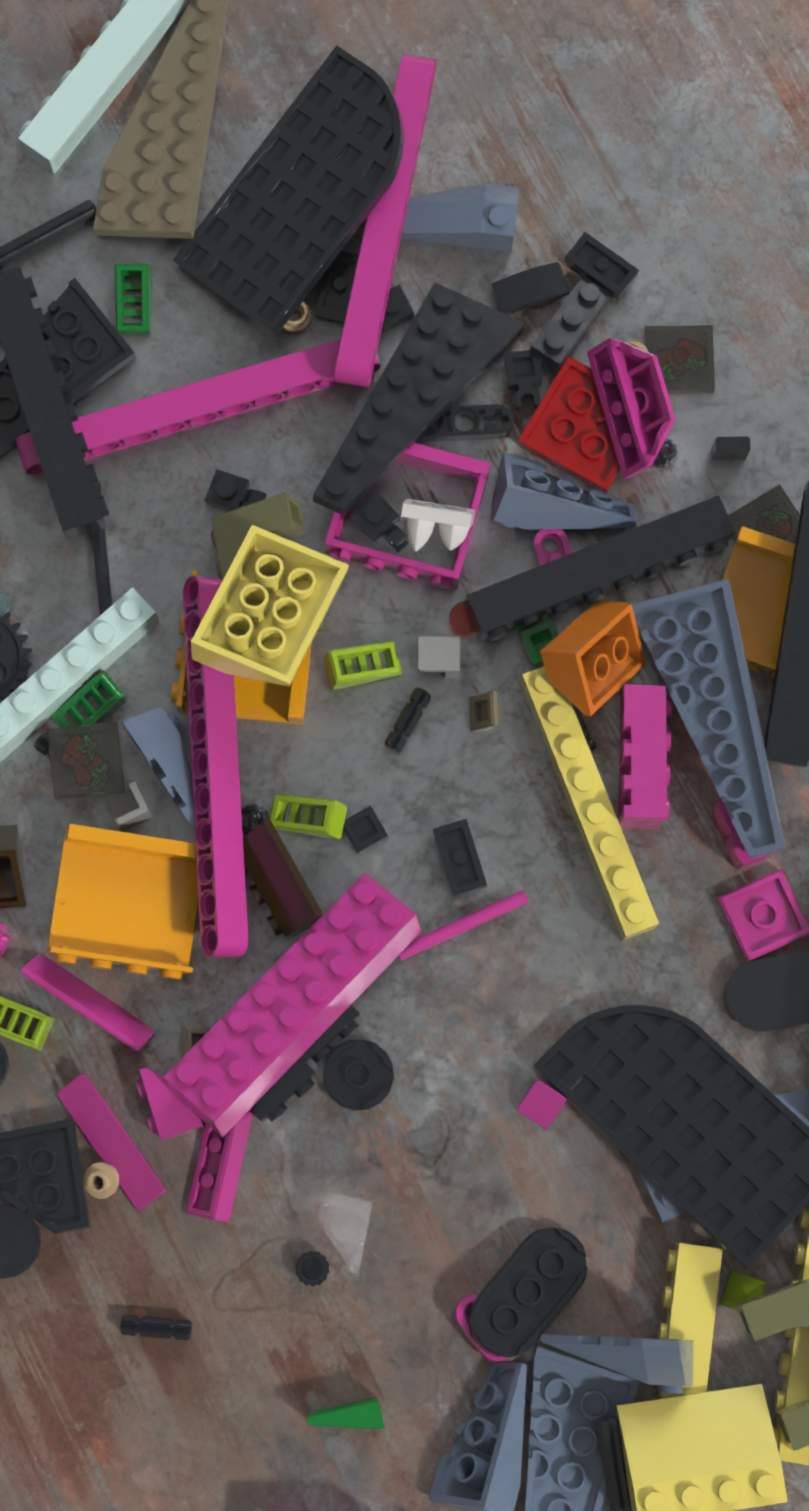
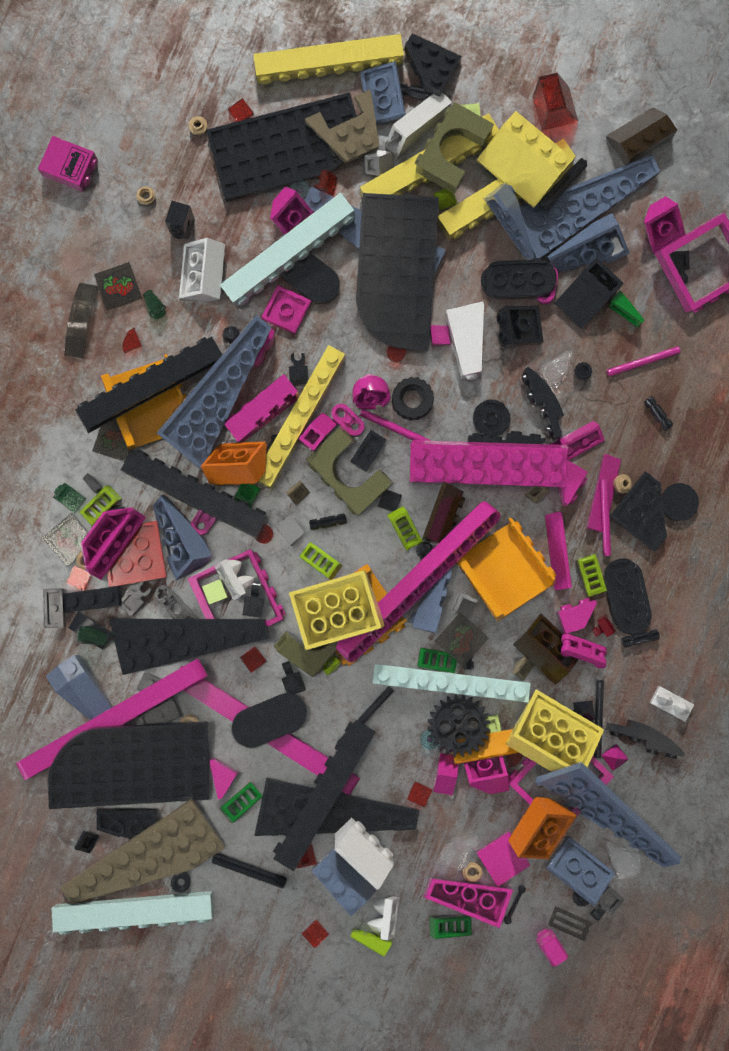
camera: 130 degrees left, 5 degrees up
none -> clear green bracket [53,483,87,513]
none -> clear red tile [66,565,92,591]
none -> black slope [74,831,99,853]
none -> clear green cone [77,625,107,645]
none -> lime slope [79,485,122,526]
none -> black wing [97,808,157,839]
none -> black plate [171,872,191,893]
none -> yellowish green tile [202,579,228,605]
none -> dark pink slope [209,758,238,799]
none -> black piece [222,326,240,344]
none -> black tile [231,693,307,749]
none -> clear red tile [239,646,267,673]
none -> black plate [289,353,308,386]
none -> dark pink slope [299,413,338,452]
none -> olive arch [307,427,394,515]
none -> lime slope [322,654,341,676]
none -> dark pink plate [332,404,364,437]
none -> dark pink cylinder [352,374,391,410]
none -> clear red tile [387,343,406,362]
none -> black tyre [392,377,434,421]
none -> white slope [445,301,484,381]
none -> black plate [496,306,544,347]
none -> black slope [521,367,564,441]
none -> black slope [554,257,624,329]
none -> dark pink bar [600,479,611,556]
none -> dark pink bar [607,346,681,377]

